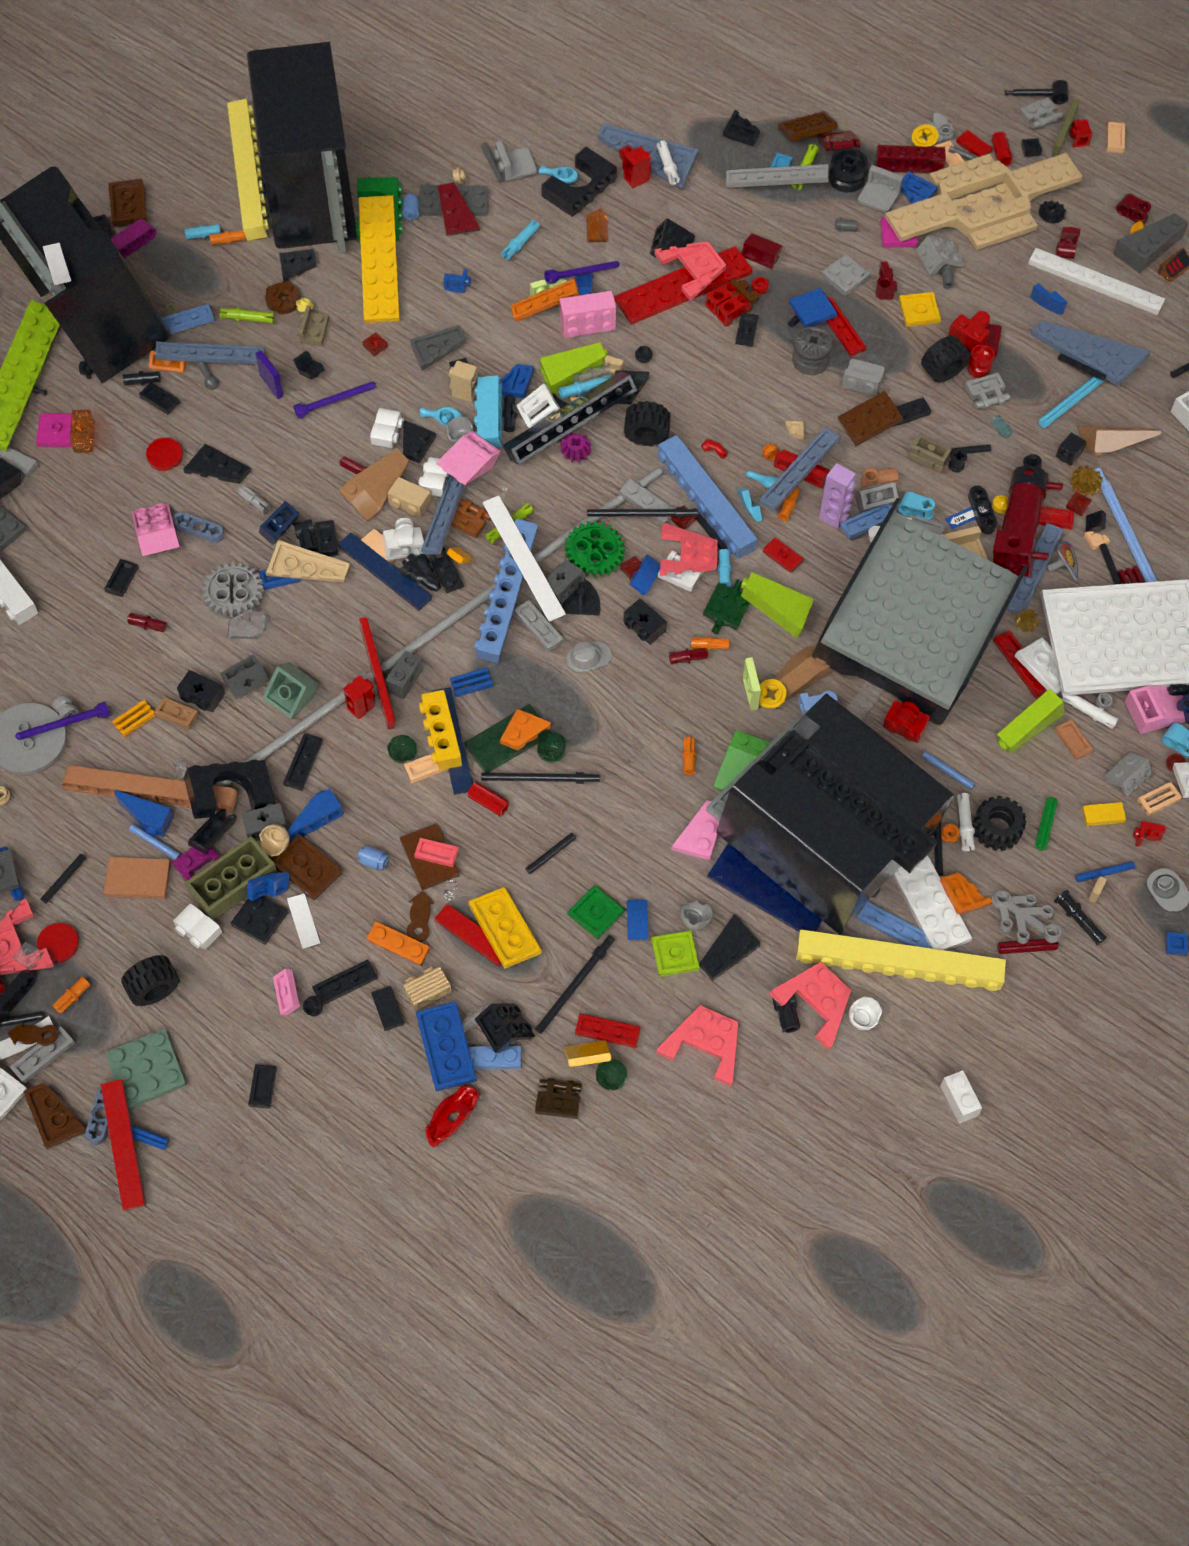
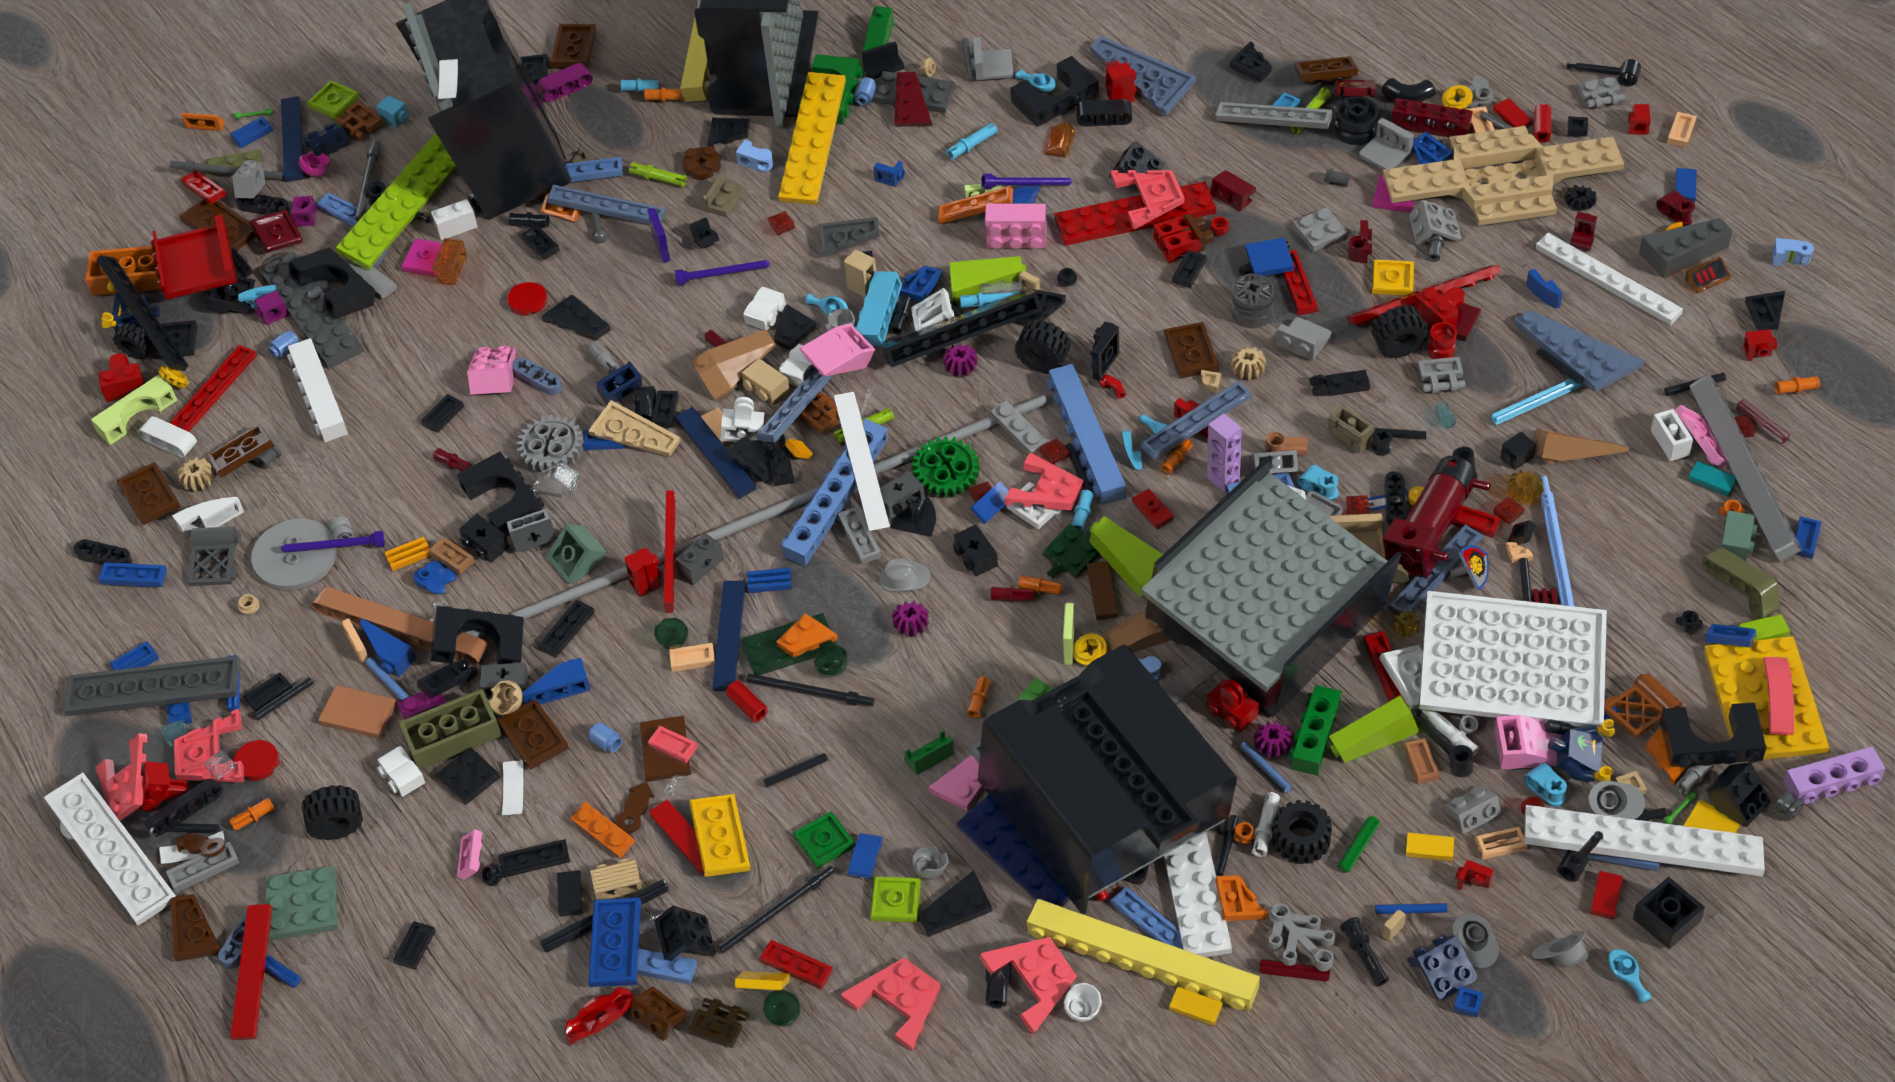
camera: 20 degrees right, 10 degrees down
blue slope [247,872,290,901] -> none
light yellow plate [296,298,314,312] -> none
yellow brick [419,690,462,771] -> none
black bar [587,507,698,518] -> none
white pin [657,141,680,185] -> none
orange plate [762,444,778,461] -> none
reddish brown plate [838,391,903,446] -> none
olive tile [1052,99,1080,157] -> none
none -> black tile [243,672,292,712]
none -> light nougat tile [341,618,369,664]
none -> blue plate [414,561,457,594]
none -> white brick [431,199,478,240]
none -> black arch [457,451,544,537]
none -> black axle [540,879,669,952]
none -> reddish brown bracket [630,986,687,1041]
none -> light blue leg [736,140,773,172]
none -> black panel [861,41,904,79]
none -> green slope [864,6,894,51]
none -> magenta gear [892,600,929,637]
none -> green hinge [904,730,954,775]
none -> black beam [1076,99,1132,127]
none -> reddish brown tile [1087,561,1118,620]
none -> black plate [1090,321,1120,381]
none -> reddish brown tile [1164,322,1219,379]
none -> yellow tile [1169,987,1223,1026]
none -> tan gear [1231,346,1266,381]
none -> magenta gear [1254,721,1292,759]
none -> green brick [1289,685,1342,776]
none -> clear red plate [1346,495,1370,515]
none -> red plate [1347,265,1501,327]
none -> black cylinder [1381,78,1436,102]
none -> dark blue bracket [1407,934,1477,999]
none -> black piece [1413,713,1473,777]
none -> blue tile [1675,168,1697,203]

